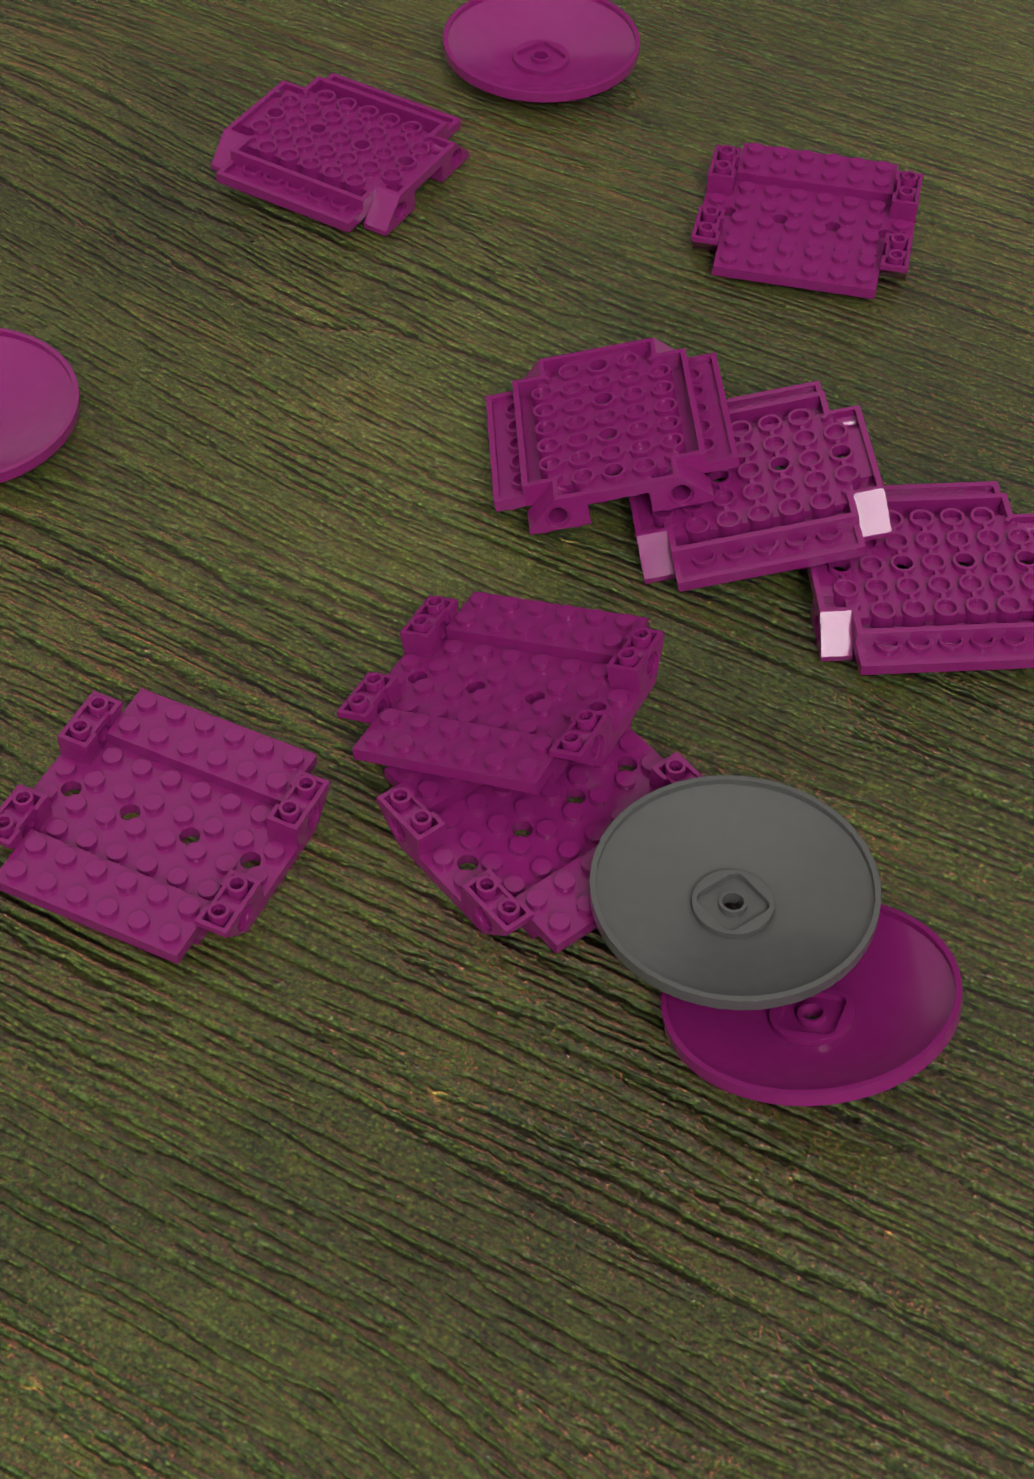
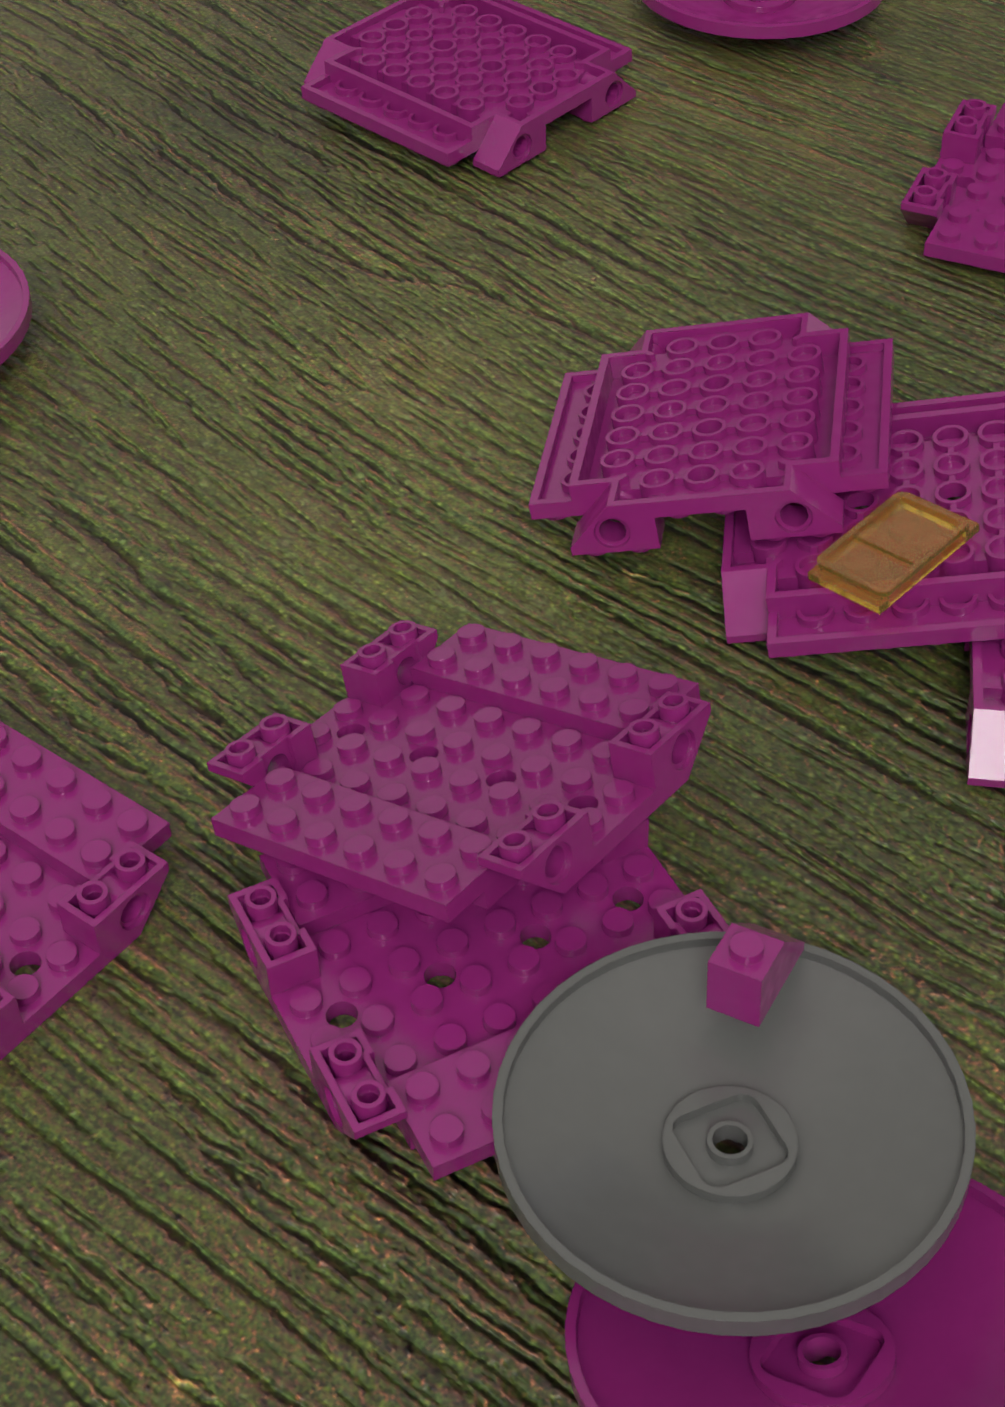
camera: 15 degrees right, 5 degrees down
none -> magenta slope [706,923,804,1027]
none -> clear yellow piece [808,492,980,614]

